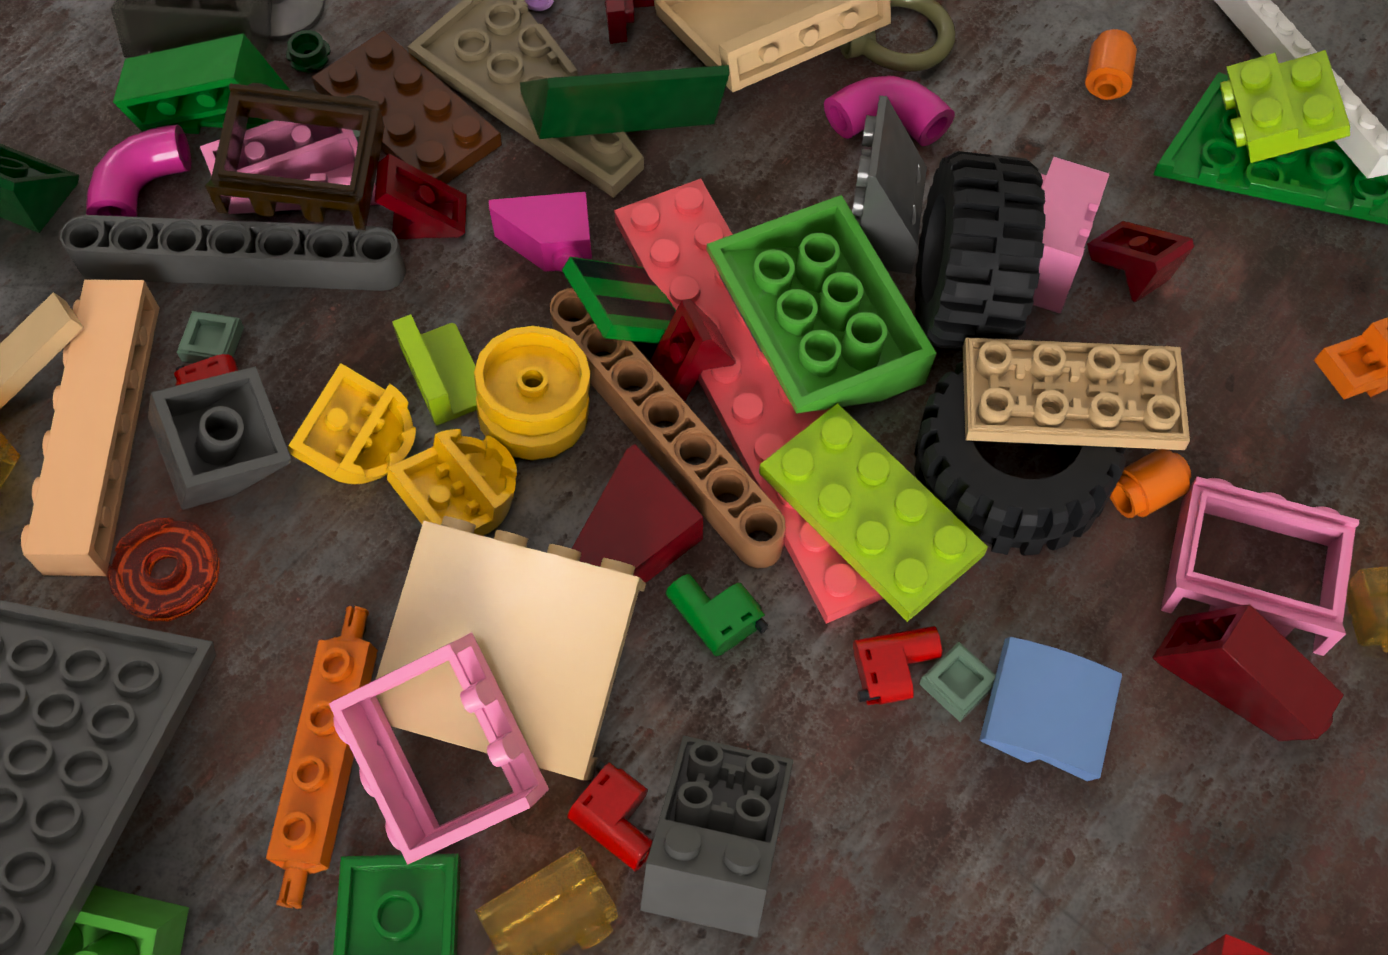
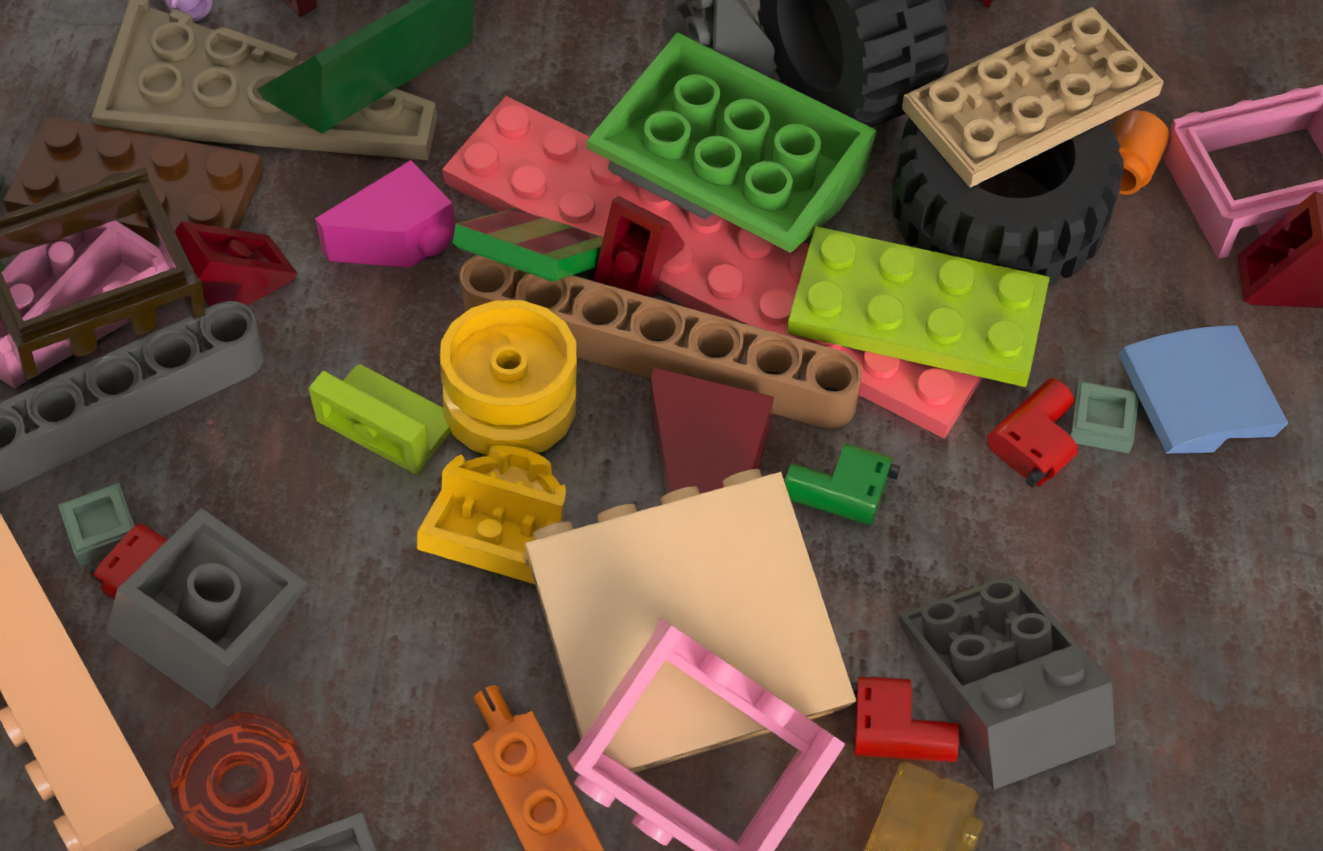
camera: 35 degrees left, 5 degrees down
yellow slope [287,363,416,484] -> none

